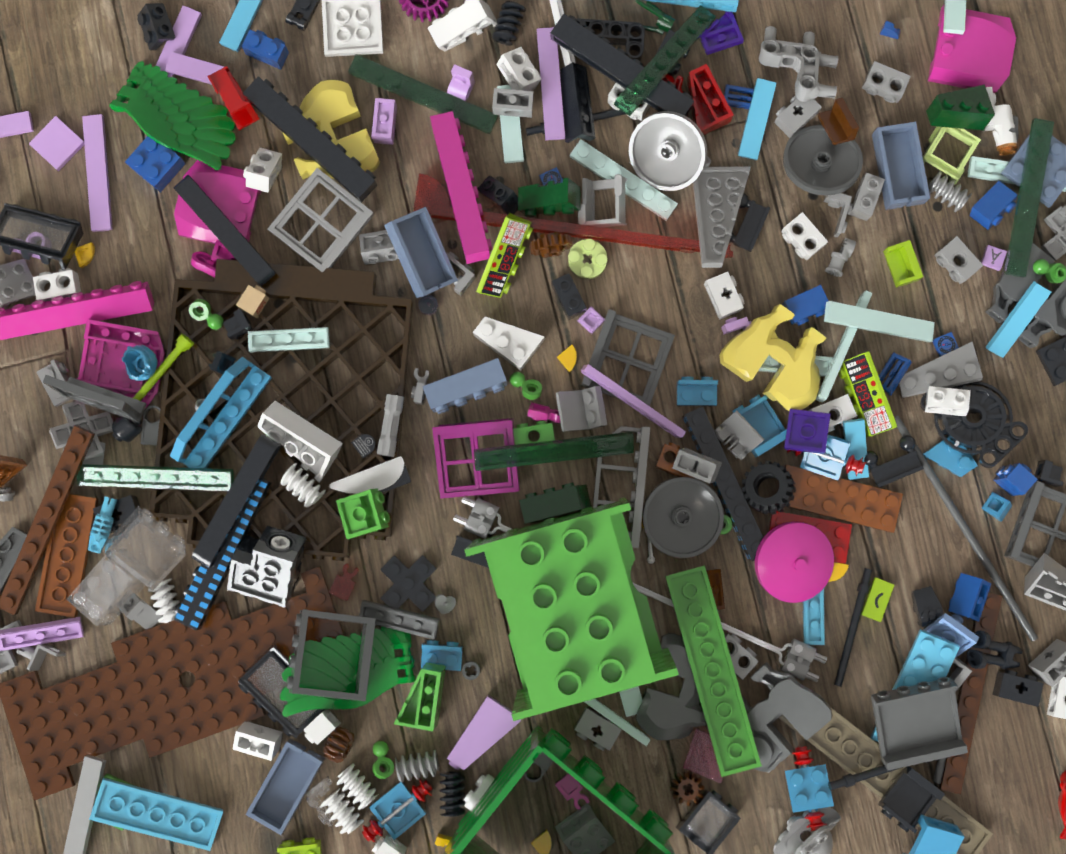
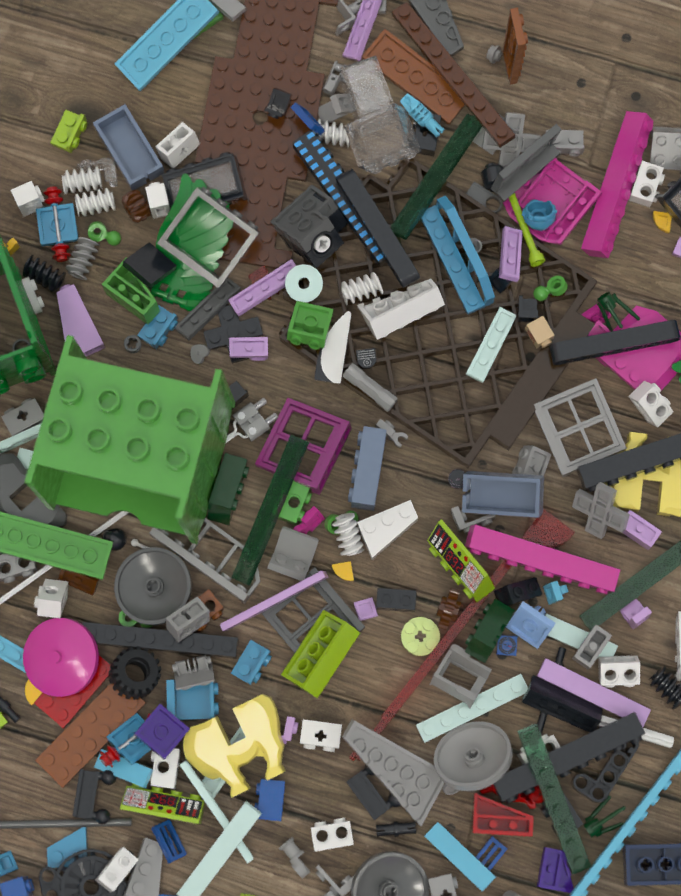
camera: 120 degrees right, 5 degrees down
none -> white brick [34,579,68,618]
none -> black piece [103,528,127,551]
none -> black tile [123,242,177,288]
none -> lavender tile [228,259,296,316]
none -> lavender plate [229,337,268,361]
none -> black bracket [264,88,292,119]
none -> lime slope [281,610,360,698]
none -> light aqua tile [285,264,323,302]
none -> blue tile [291,103,325,136]
none -> light grey bar [322,61,347,96]
none -> white piece [332,513,364,556]
none -> black pin [376,821,416,837]
none -> lavender tile [499,226,523,282]
none -> light blue tile [505,601,556,649]
none -> medium azure tile [543,581,568,605]
none -> light grey plate [572,482,630,539]
none -> dark green plant [597,292,640,332]

